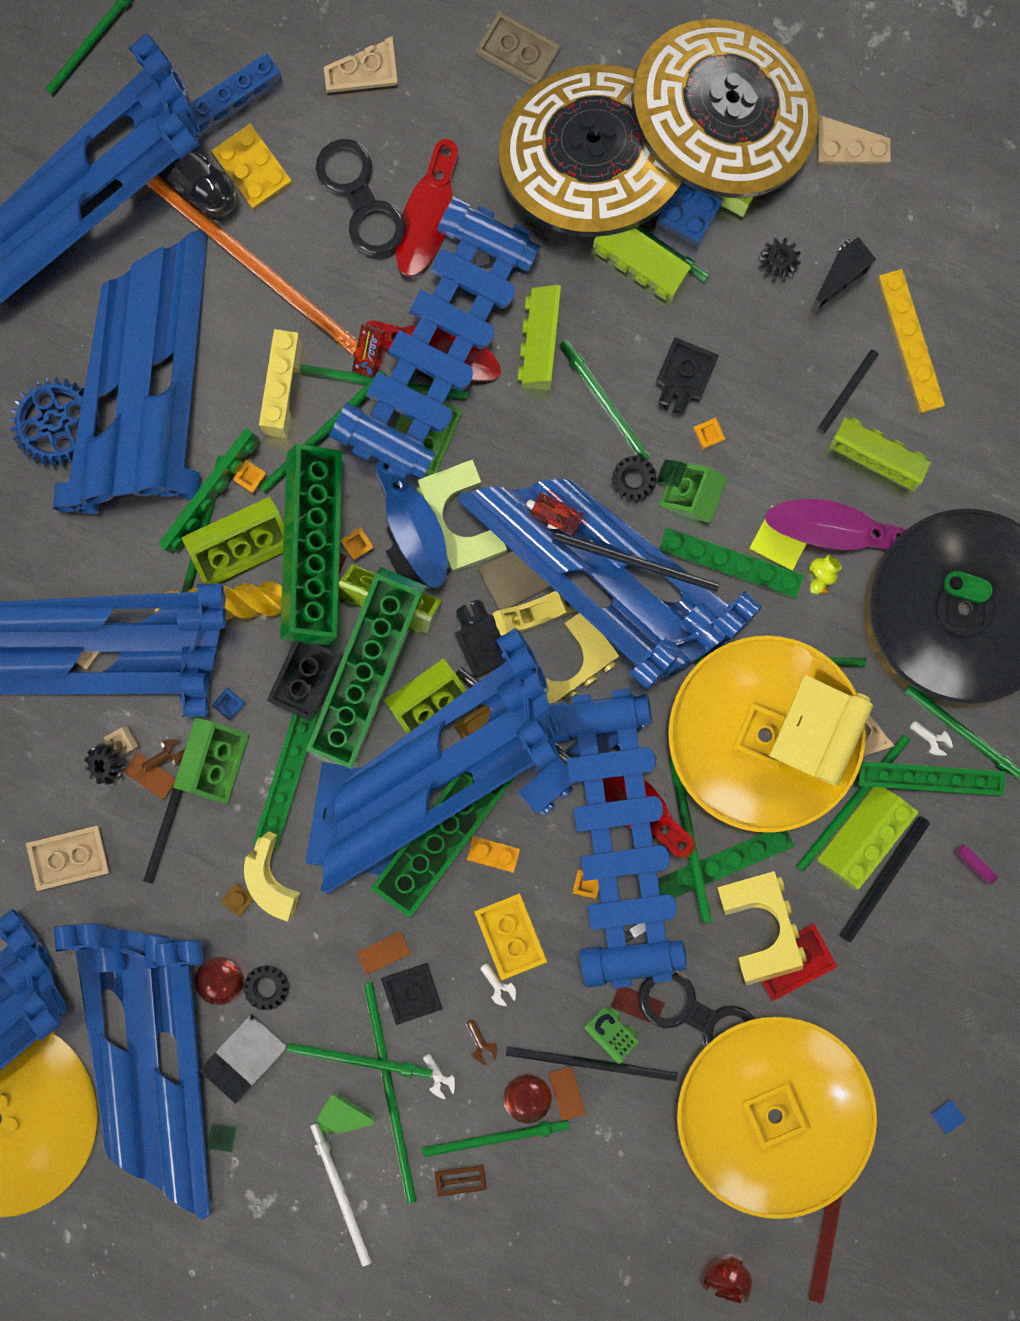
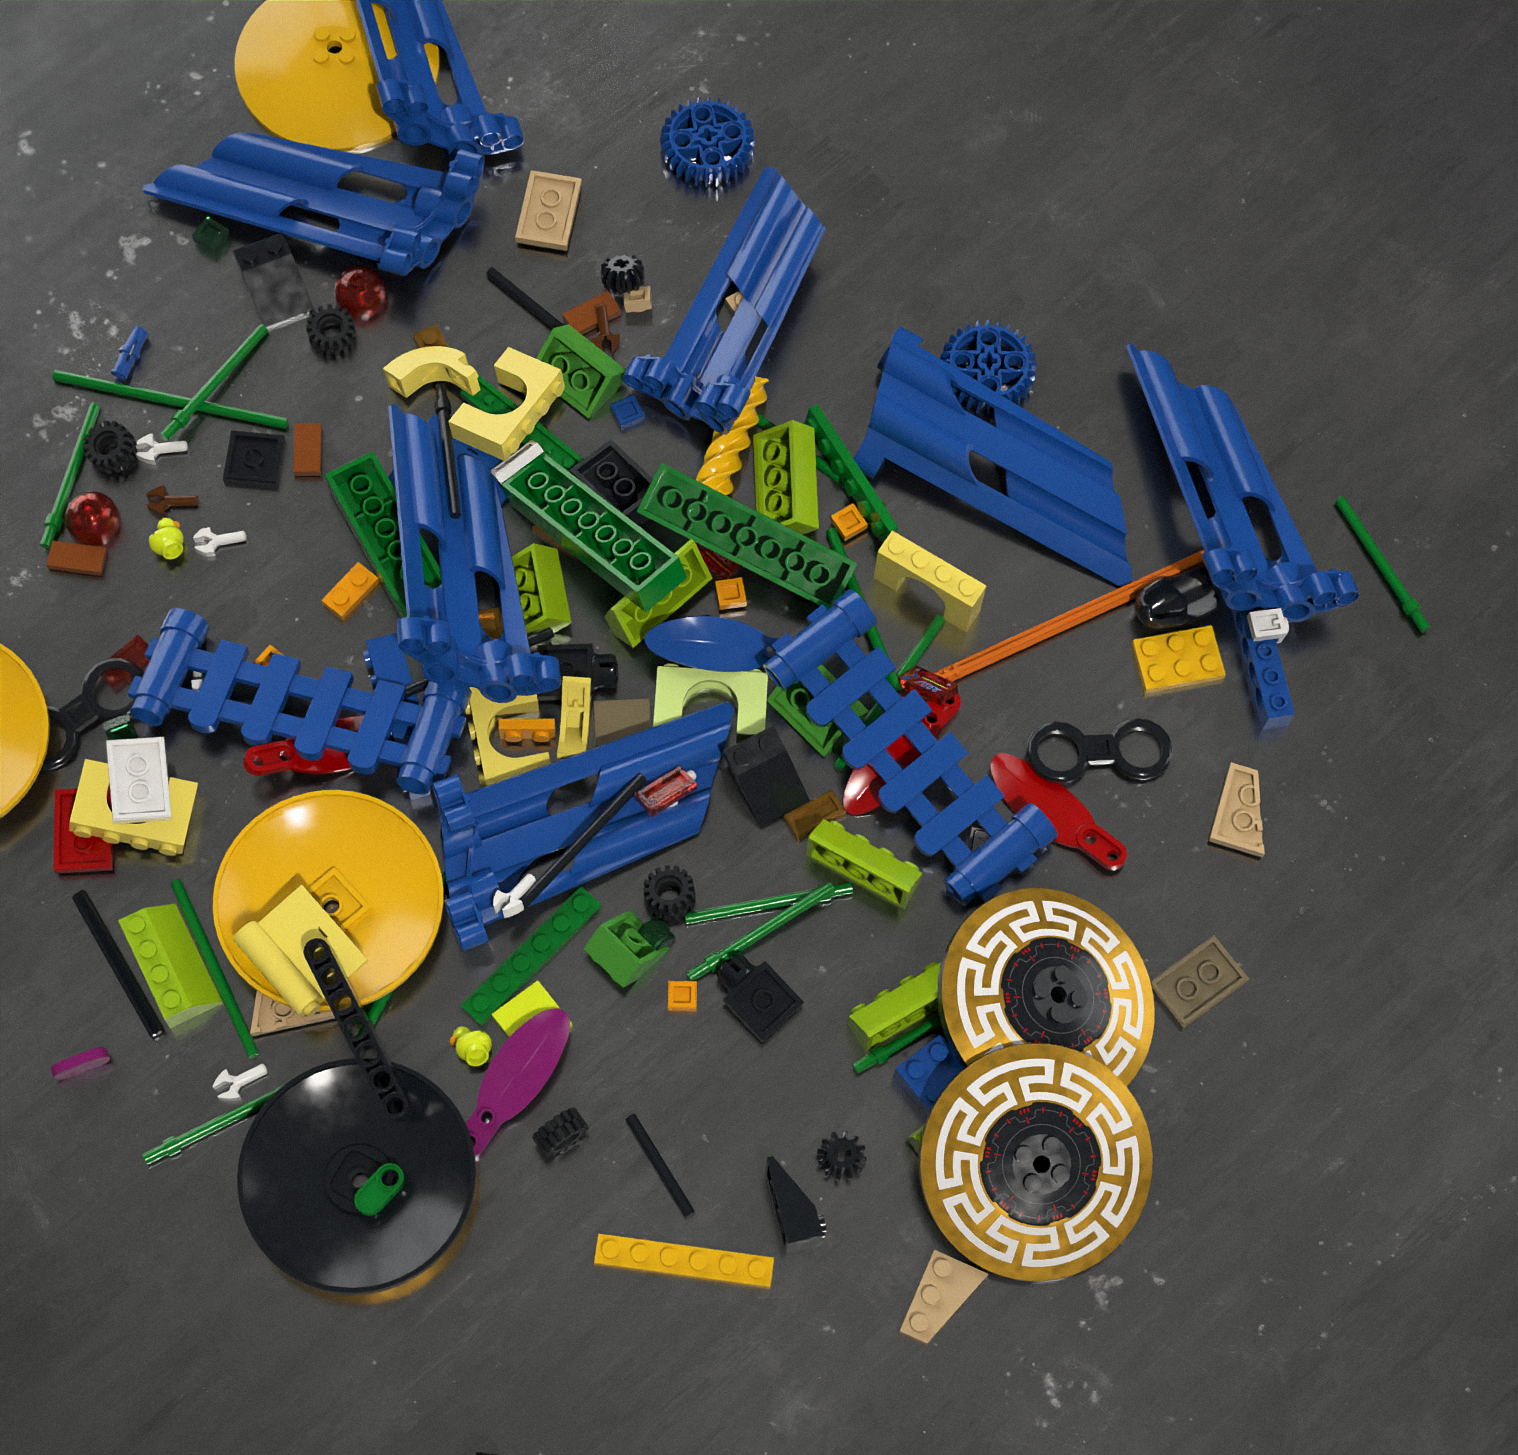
camera: 110 degrees right, 15 degrees down
white bar [310,1122,371,1267] -> none
bright green slope [316,1092,376,1135] -> none
reddish brown tile [434,1165,487,1197] -> none
yellow plate [474,893,547,981] -> none
black piece [506,1046,678,1081] -> none
bright green slope [583,1006,639,1064] -> none
green plate [658,830,795,898] -> none
green piece [668,756,712,924] -> none
lime slope [829,417,931,492] -> none
green plate [857,761,1006,796] -> none
none -> black tyre [83,420,137,474]
none -> clear green plate [102,713,139,740]
none -> white tile [106,737,171,824]
none -> blue pin [111,326,149,380]
none -> neon yellow animal [149,518,184,560]
none -> black beam [303,938,413,1122]
none -> black bar [434,383,461,519]
none -> light yellow arch [448,347,565,462]
none -> white tile [490,440,544,484]
none -> white bar [493,874,536,918]
none -> light orange plate [499,719,556,742]
none -> black tyre [532,1107,589,1158]
none -> green bar [686,882,836,981]
none -> black slope [722,725,810,827]
none -> pearl gold tile [784,789,846,841]
none -> white bracket [1247,608,1289,644]

